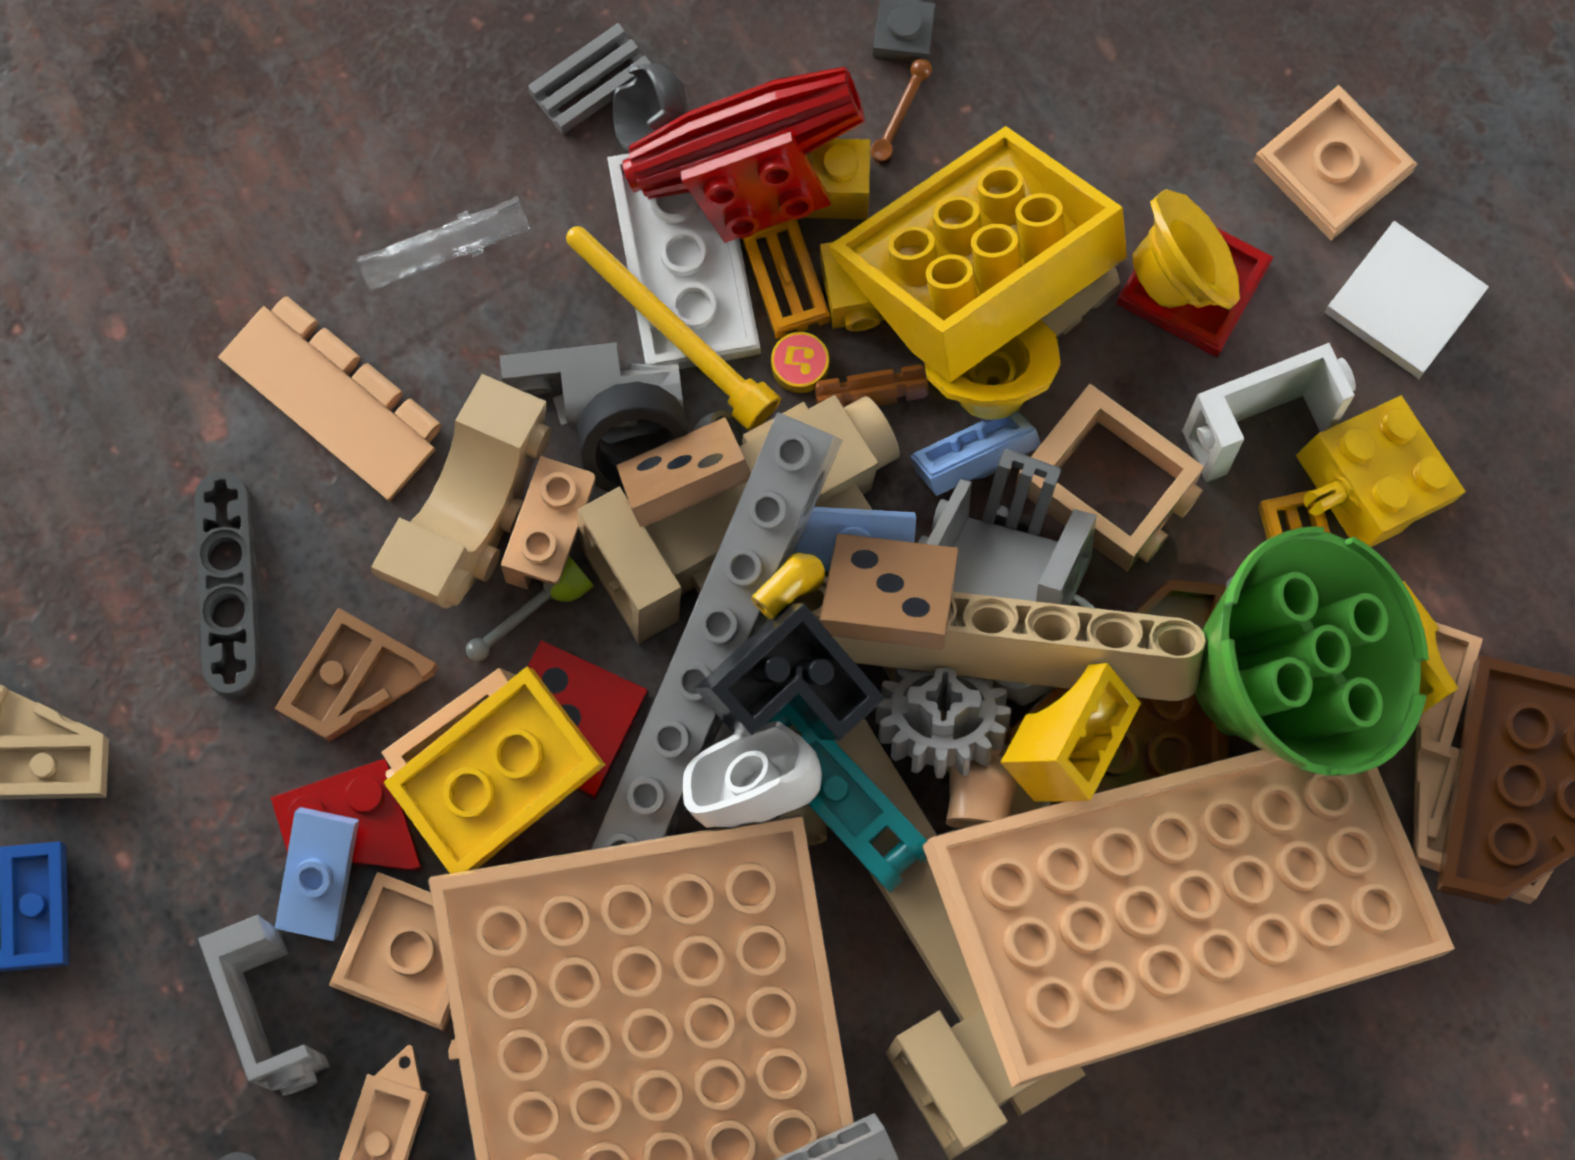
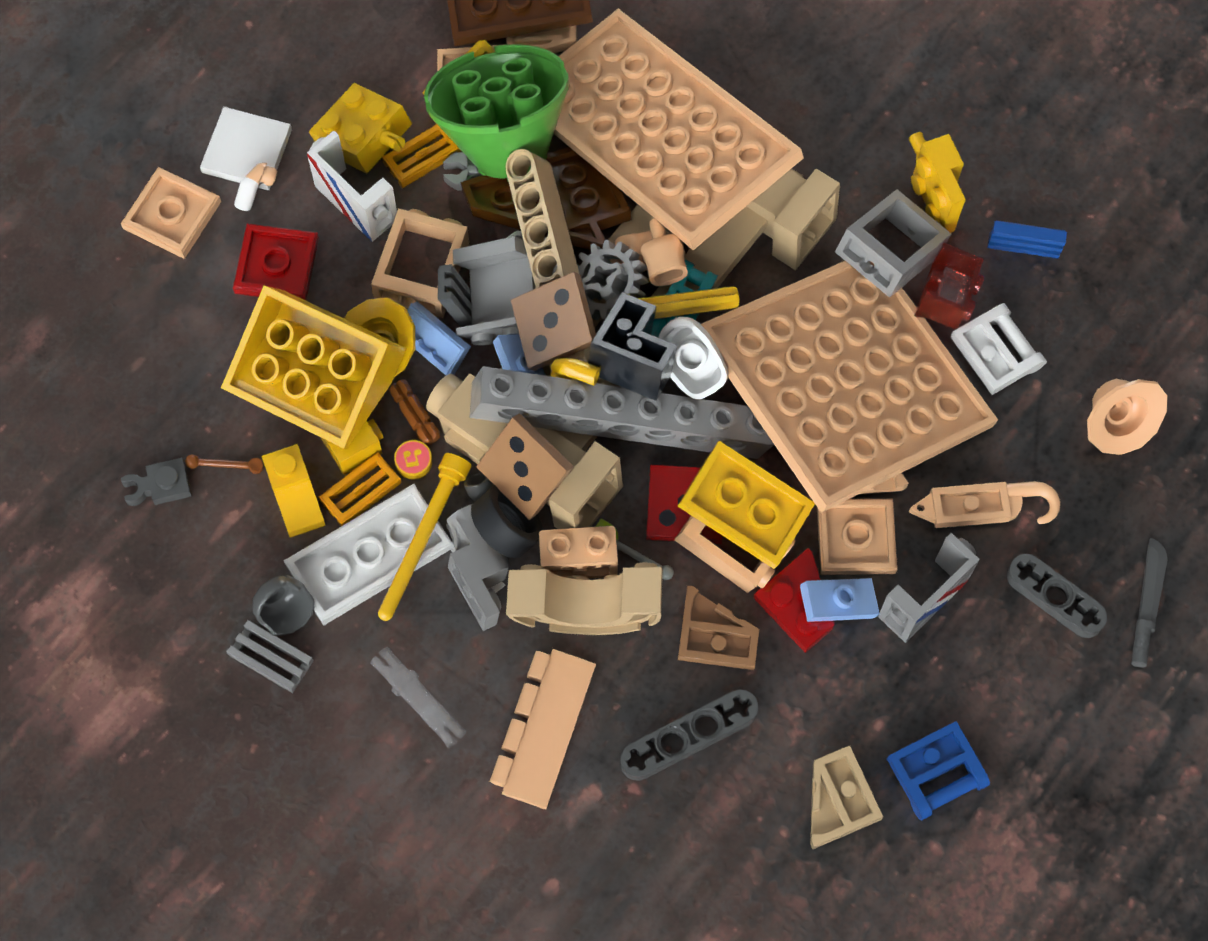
camera: 115 degrees left, 5 degrees down
red plate [622,66,865,243] -> none
yellow arch [1000,663,1141,802] -> none
yellow hat [1132,189,1240,310] -> none
none -> arm [234,163,278,211]
none -> yellow axle [639,286,740,319]
none -> light nougat piece [641,218,688,286]

